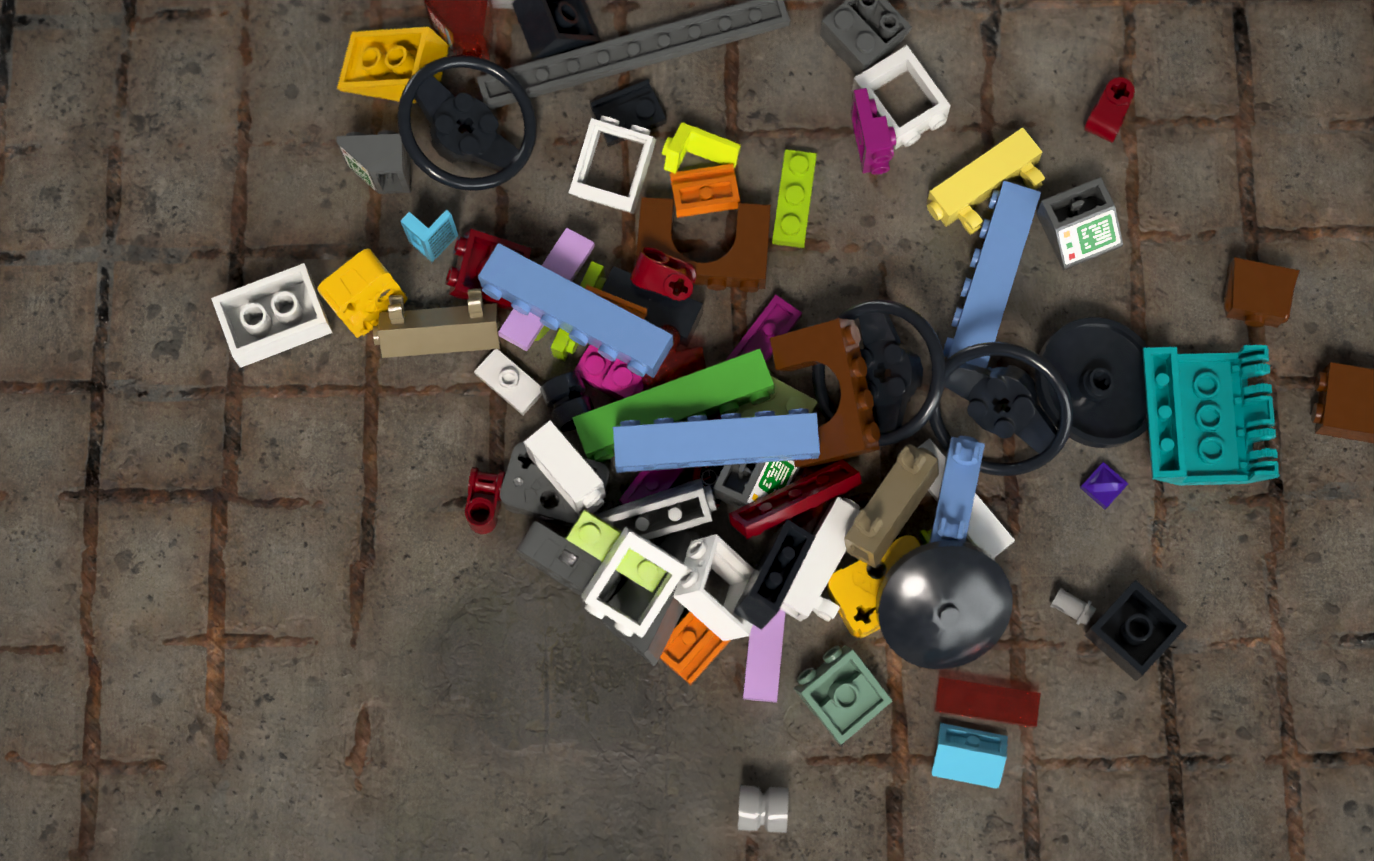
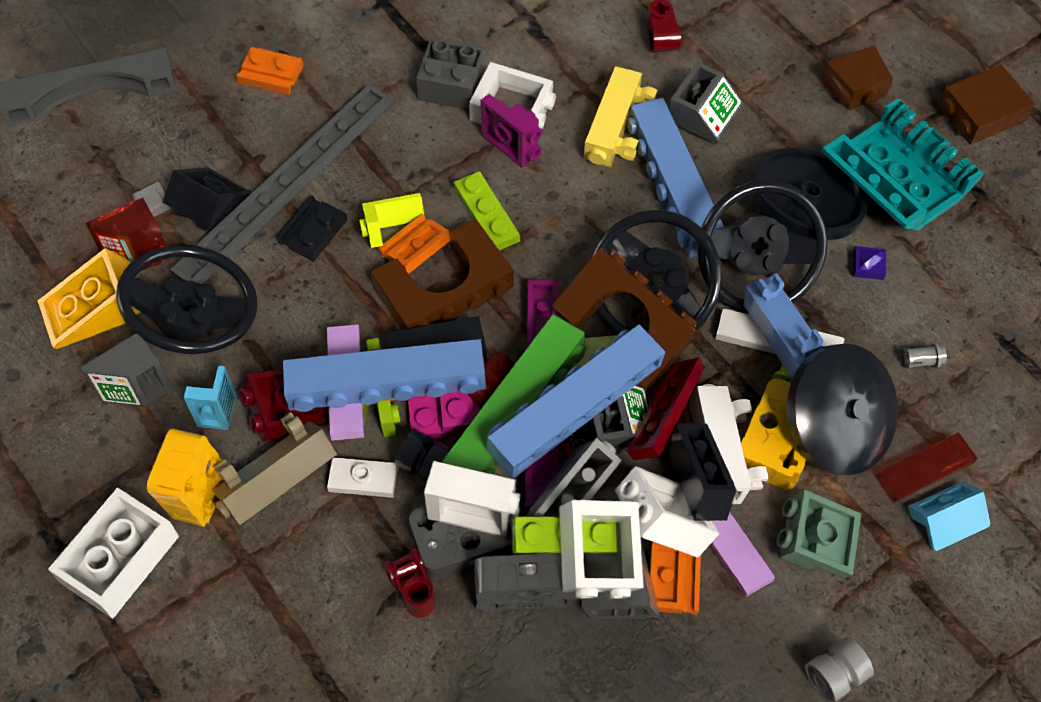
camera: 40 degrees left, 15 degrees down
white window [569,116,656,214] -> none
dark red piece [630,247,697,301] -> none
dark tan brick [844,444,939,568] -> none
black brick [1084,580,1187,681] -> none

